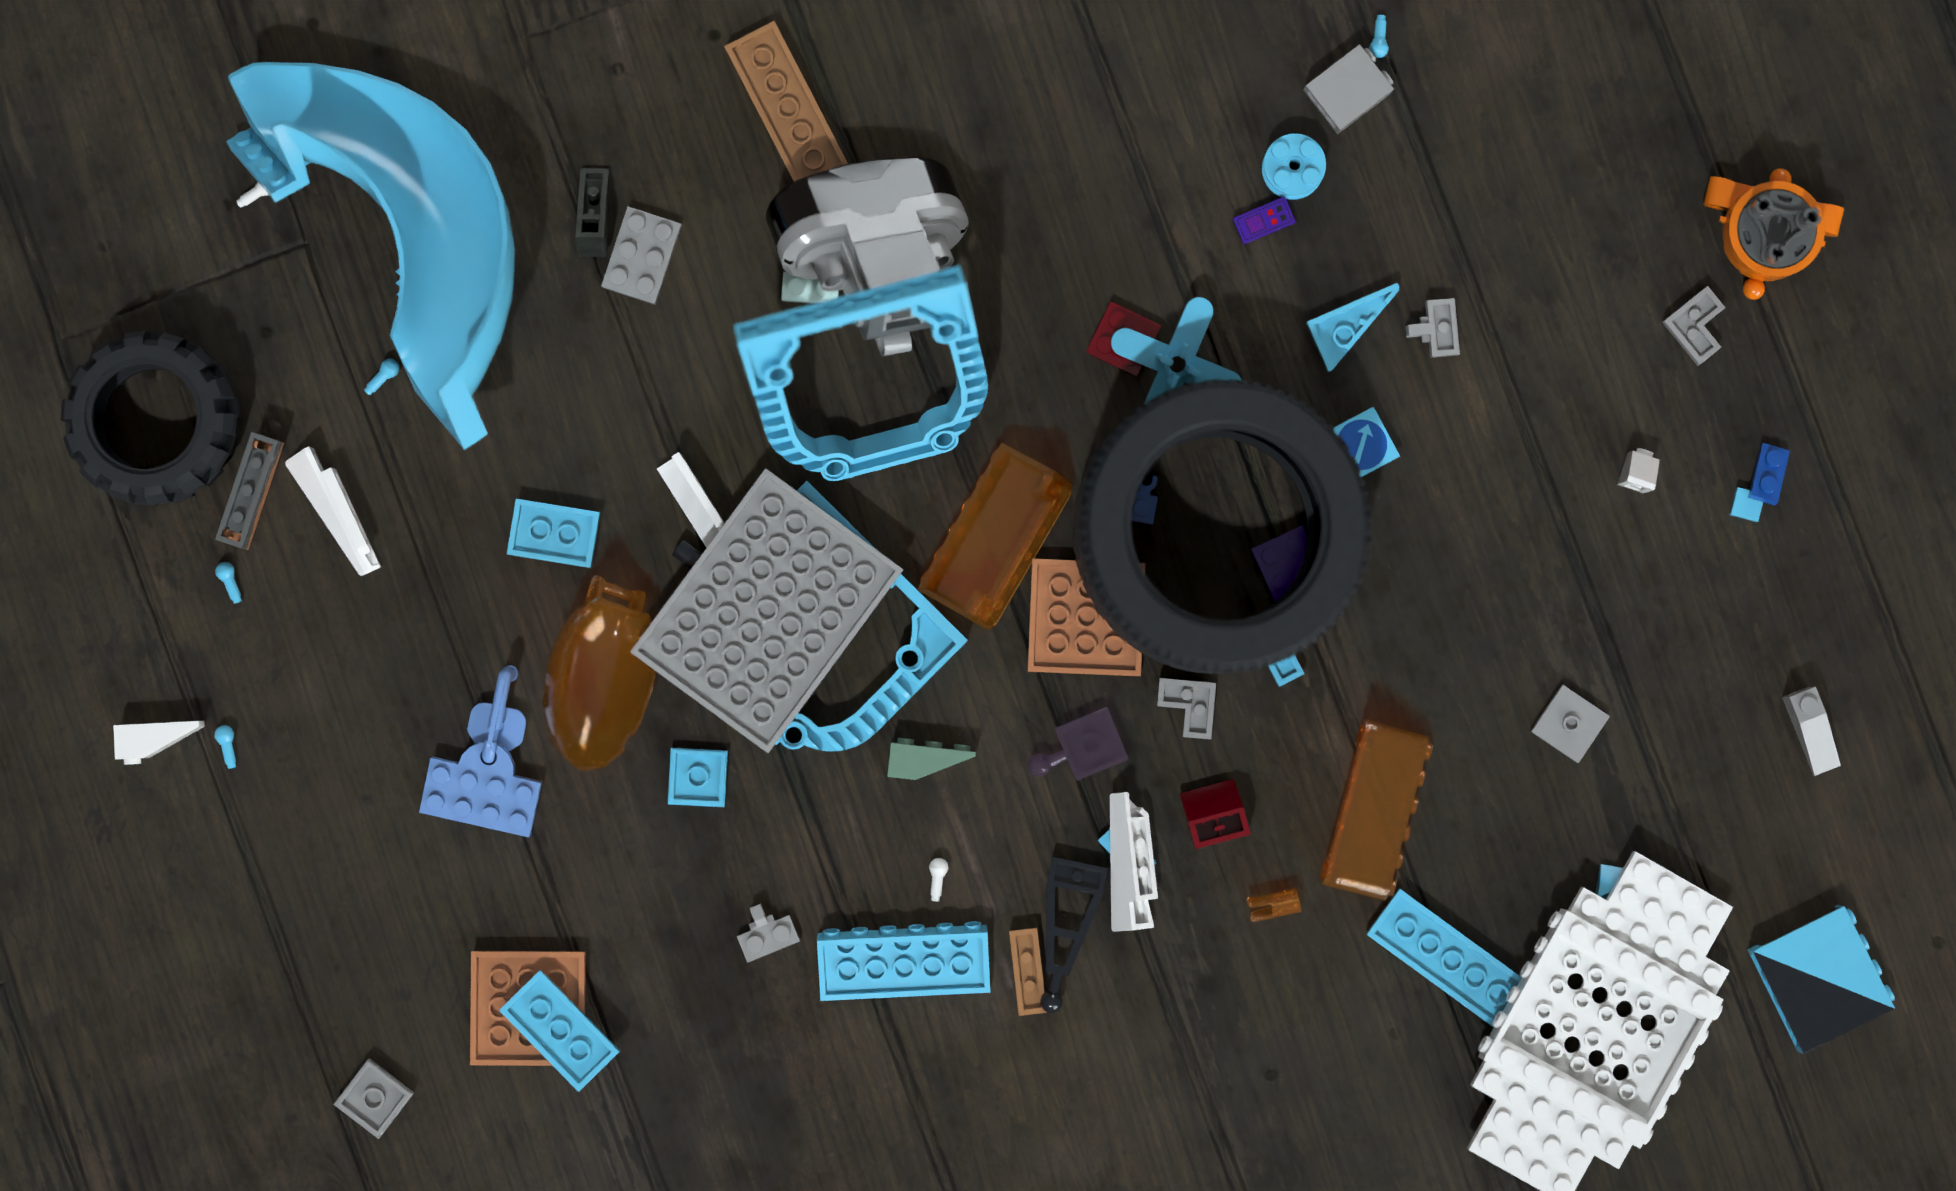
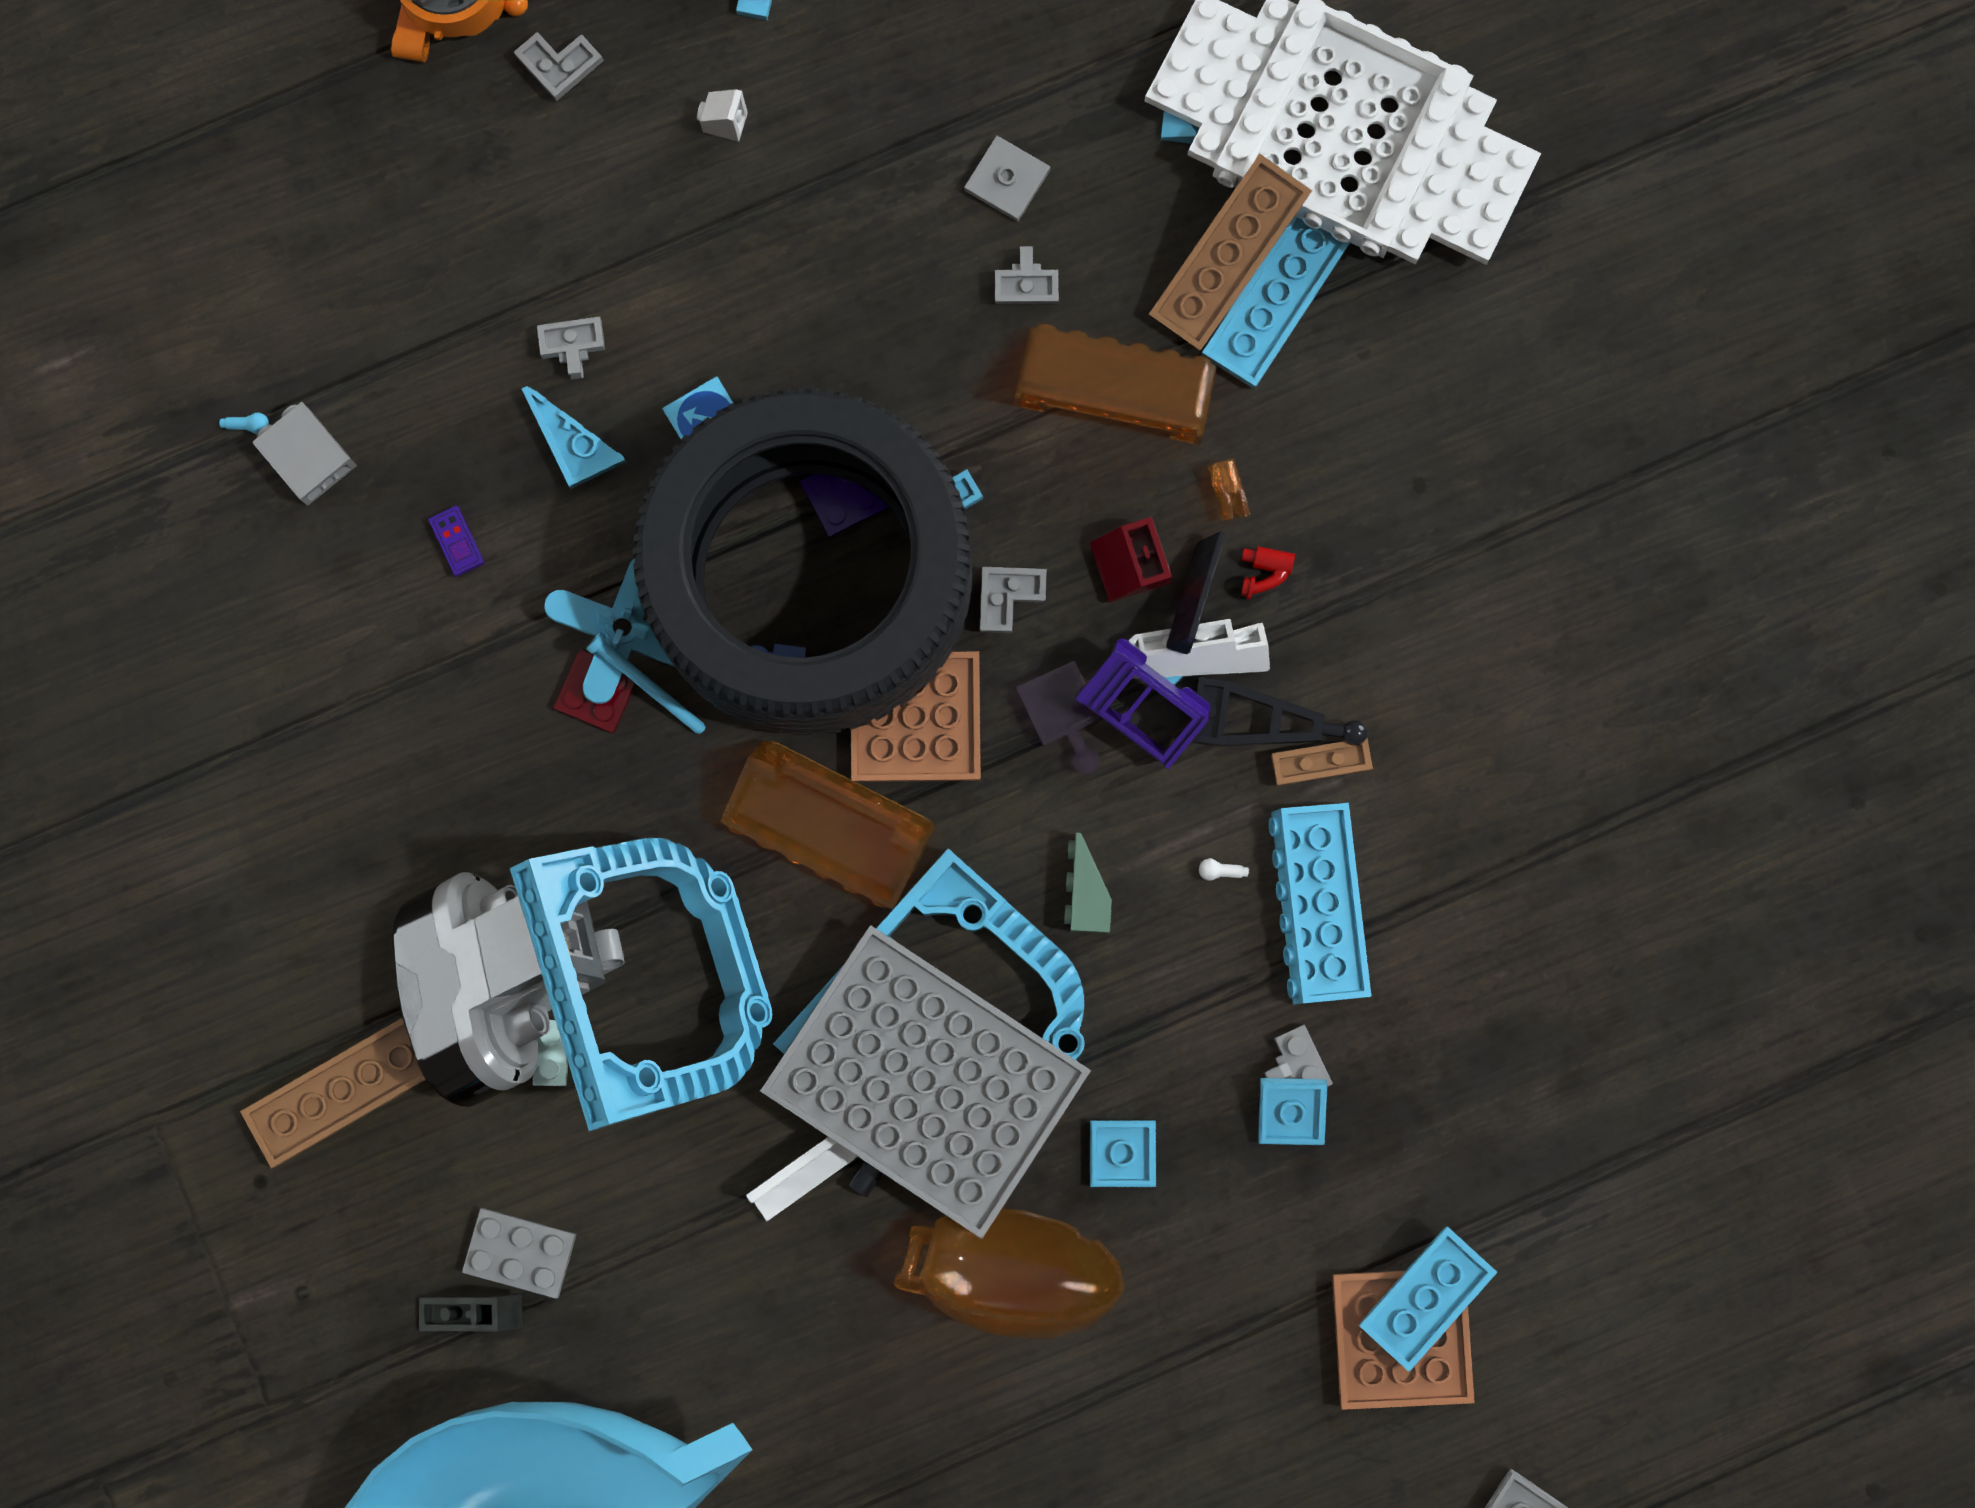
camera: 90 degrees left, 5 degrees down
medium blue plate [419,665,542,837] -> none
medium azure plate [507,499,601,568] -> none
medium azure wheel [1262,134,1326,200] -> none
none -> medium azure bar [586,632,706,734]
none -> light grey hinge [995,246,1059,304]
none -> dark purple piece [1076,638,1211,769]
none -> medium nougat plate [1149,154,1313,351]
none -> black slope [1166,531,1226,655]
none -> red plant [1241,546,1295,600]
none -> medium azure tile [1258,1078,1327,1145]

